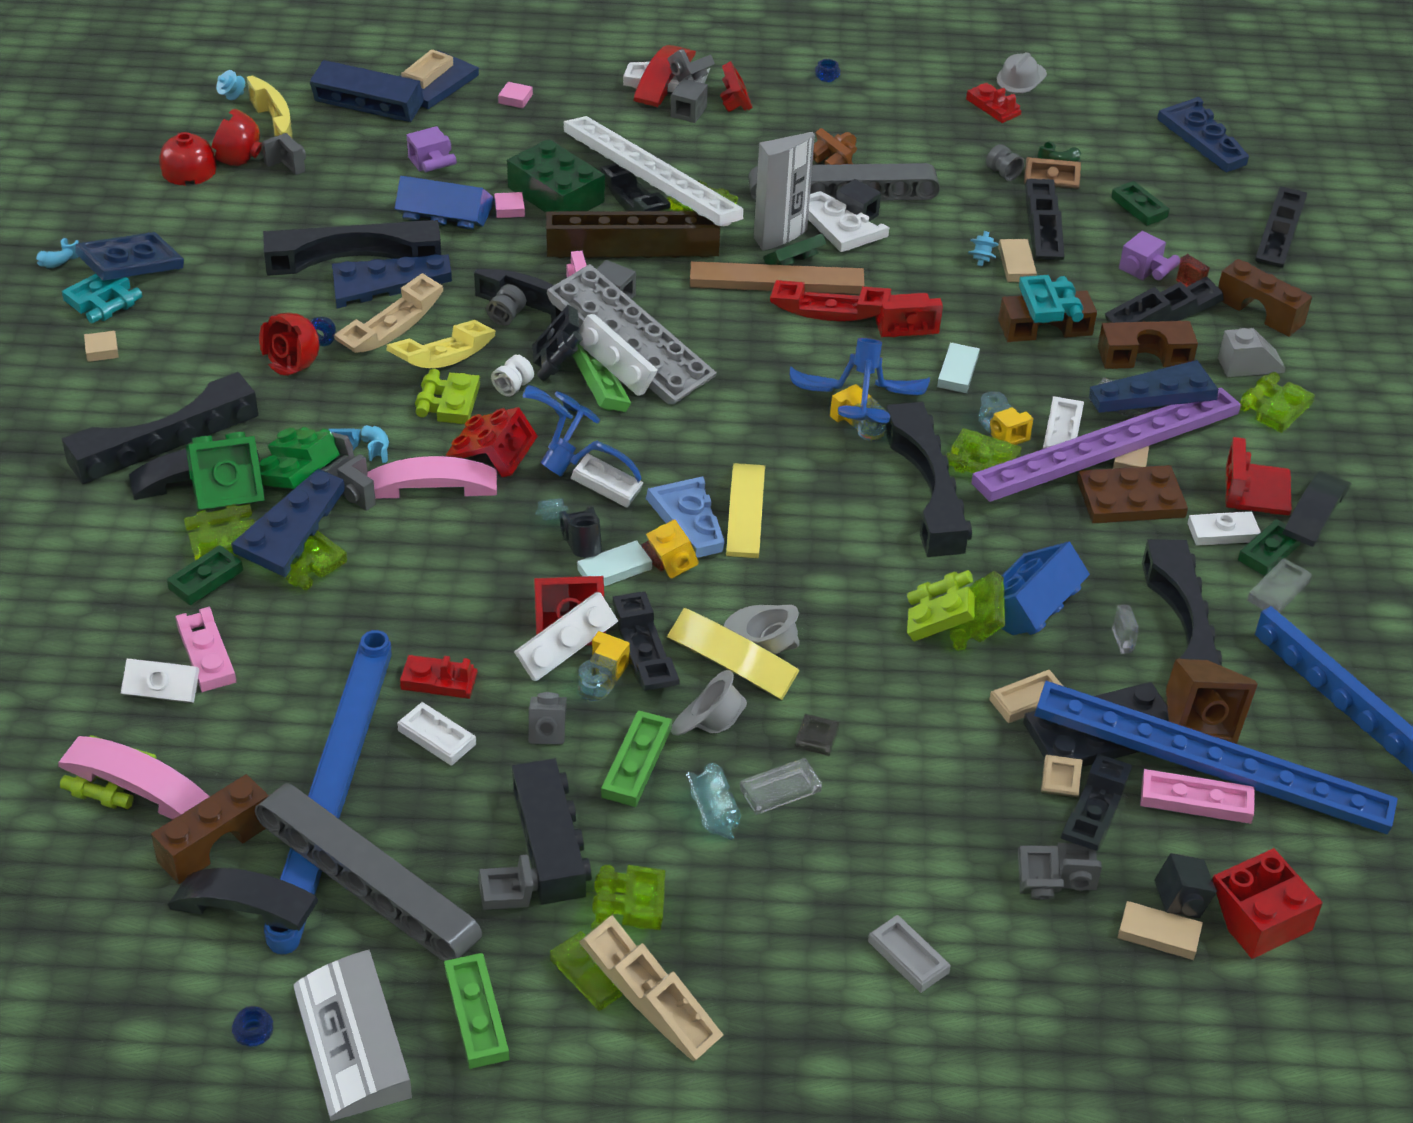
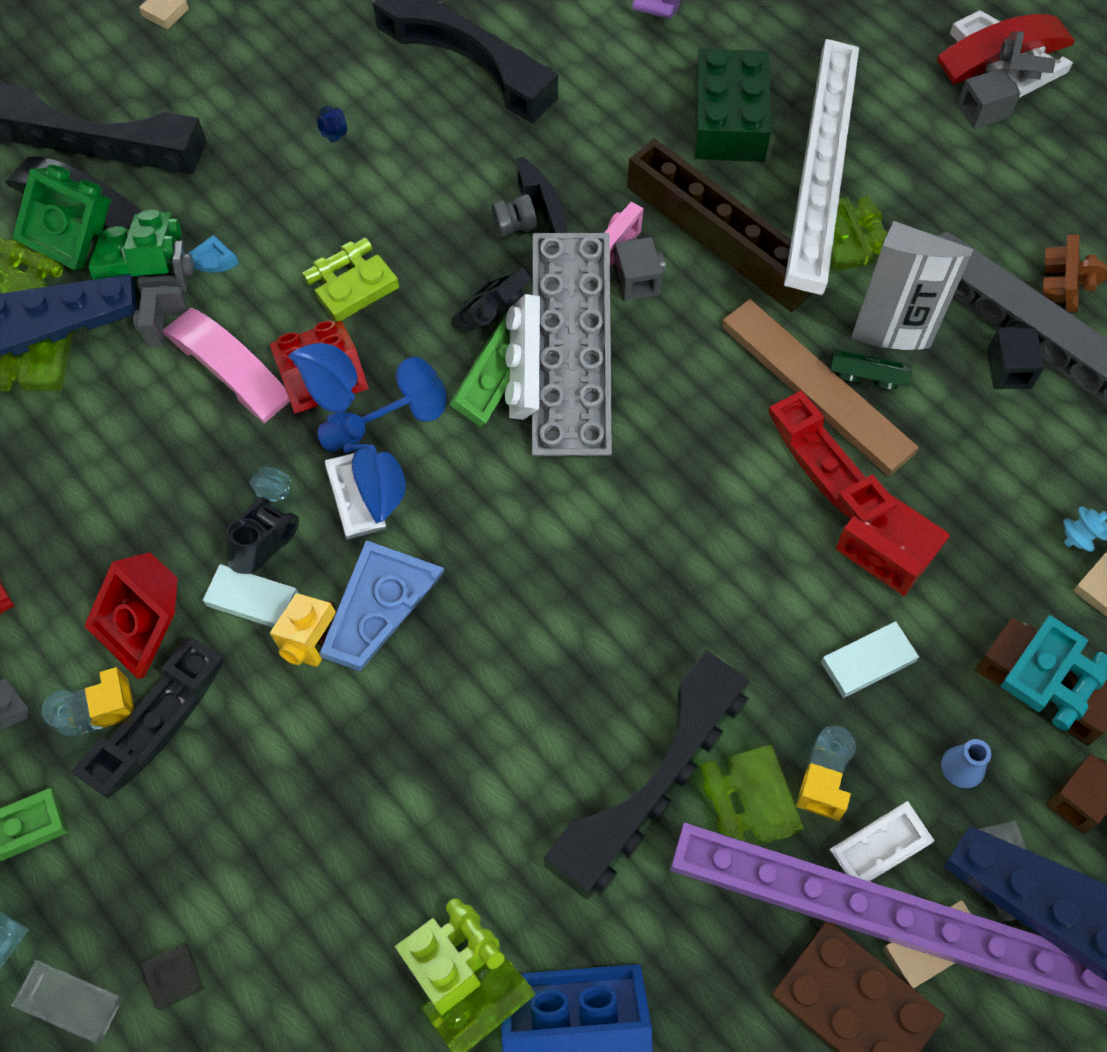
camera: 50 degrees right, 20 degrees up
red cylinder [259,313,320,376] -> none
dark blue wing [332,254,452,309] -> none
tan slope [334,273,443,353] -> none
medium azure arm [361,425,389,463] -> none
light yellow slope [386,320,496,368] -> none
blue slope [395,176,495,230] -> none
white wheel [491,355,534,397] -> none
bright pink tile [494,192,525,218] -> none
white plate [514,592,618,681] -> none
black slope [600,163,671,211] -> none
light yellow slope [667,608,800,700] -> none
light grey piece [671,670,747,736] -> none
red plate [720,61,753,112] -> none
light grey piece [724,605,799,654] -> none
light yellow slope [726,463,765,558] -> none
blue plant [789,338,930,423] -> none
white wing [808,191,889,252] -> none
leg [830,384,887,441] -> none
none -> medium blue cone [941,739,991,789]

